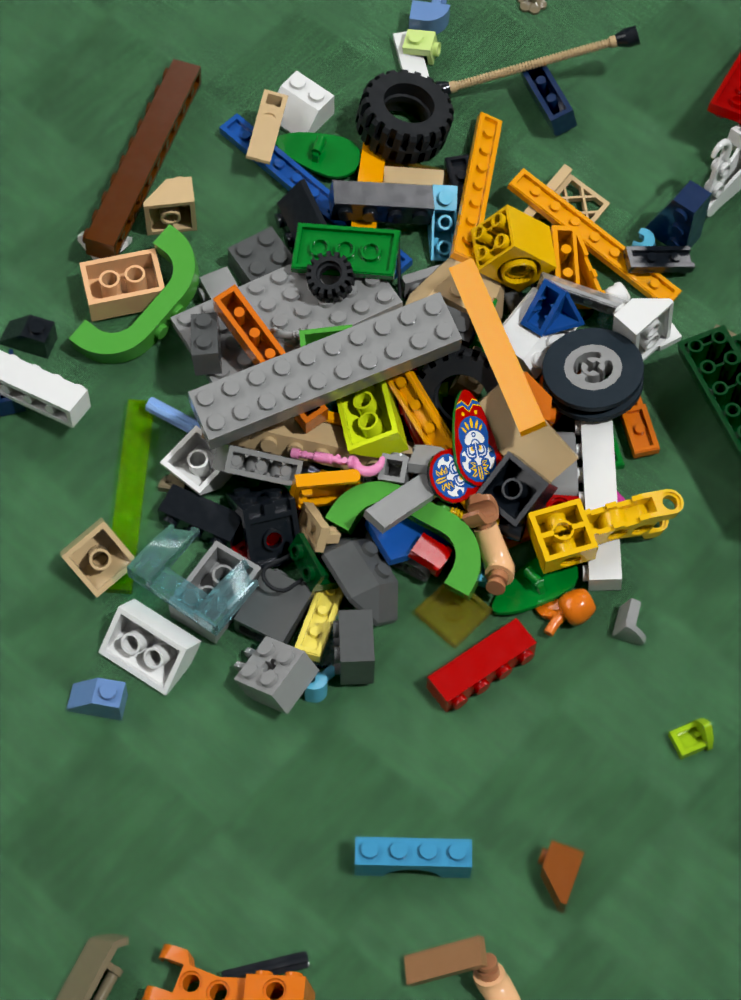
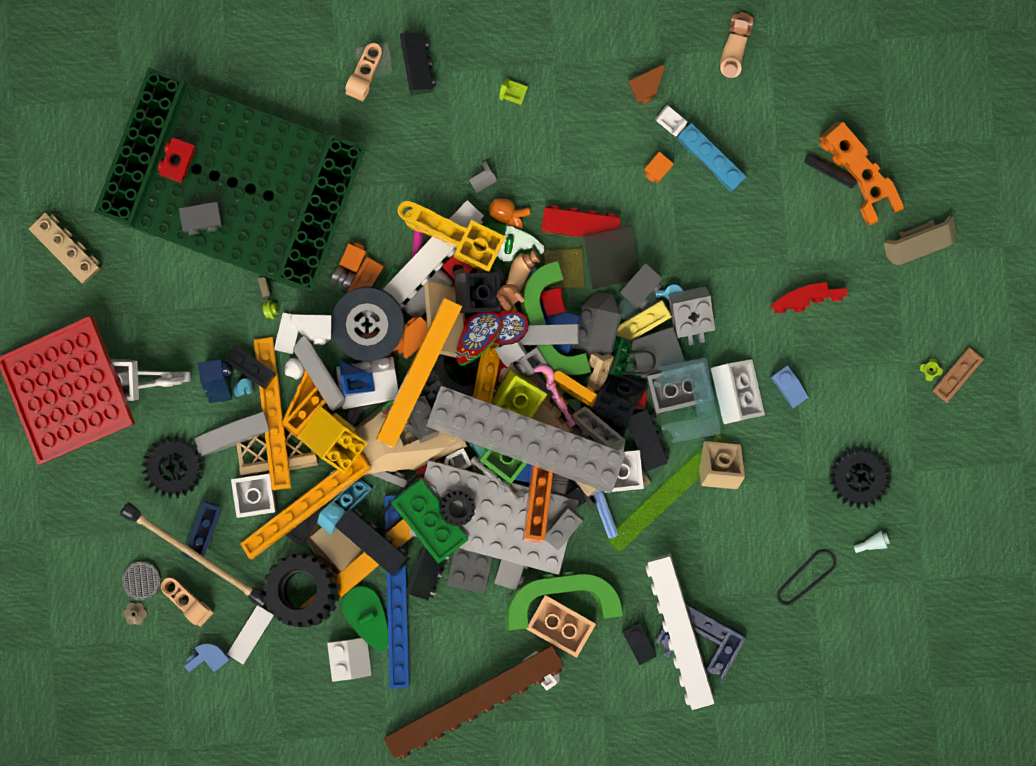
camera: 135 degrees left, 25 degrees up
tan slope [143,176,197,236] -> none
tan slope [246,89,288,165] -> none
yellowish green bracket [402,29,441,65] -> none
medium nougat tile [404,935,488,987] -> none
none -> tile [122,562,161,600]
none -> black gear [141,436,205,499]
none -> light nougat piece [161,578,214,627]
none -> light grey slope [195,412,270,457]
none -> white brick [231,474,277,518]
none -> lime plate [263,300,279,319]
none -> flat silver wheel [330,265,356,291]
none -> orange brick [339,242,367,273]
none -> clear smoke piece [582,225,640,289]
none -> orange brick [644,152,674,183]
none -> white bracket [655,105,688,136]
none -> red slope [770,282,848,313]

